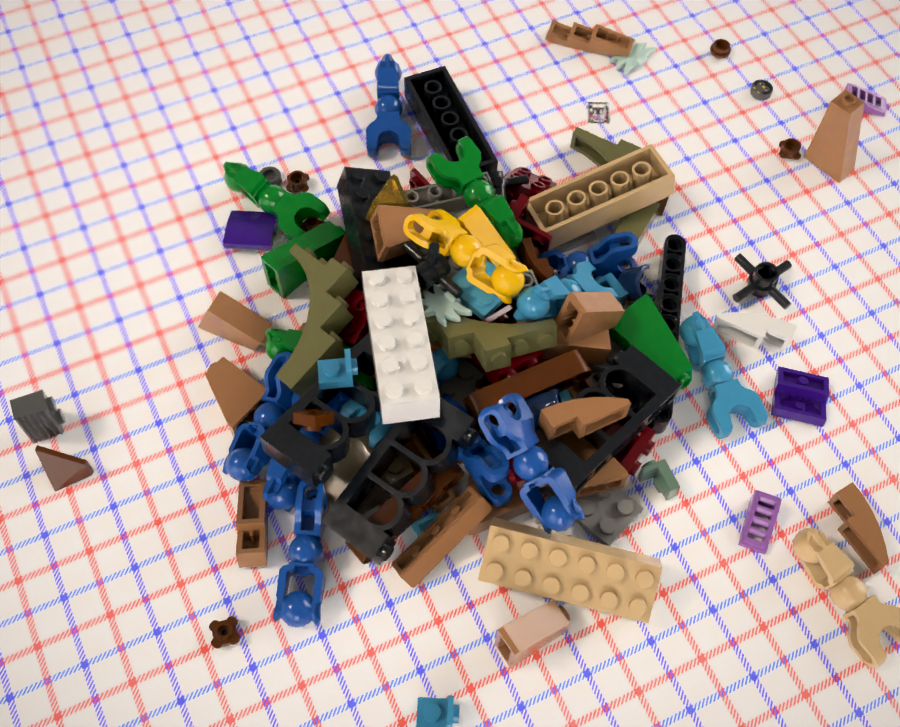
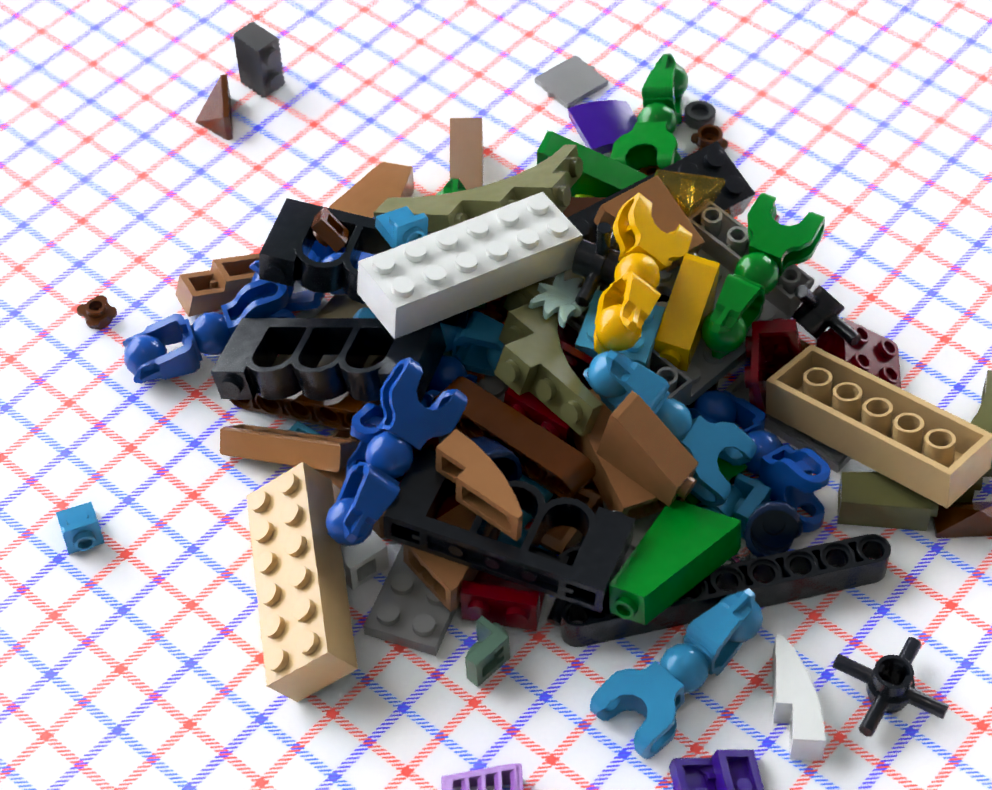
camera: 70 degrees right, 10 degrees down
blue piece [366,53,411,157] -> none
black brick [404,66,498,173] -> none
slope [494,599,570,669] -> none
reddish brown slope [517,237,555,284] -> none
none -> light grey piece [534,54,608,109]

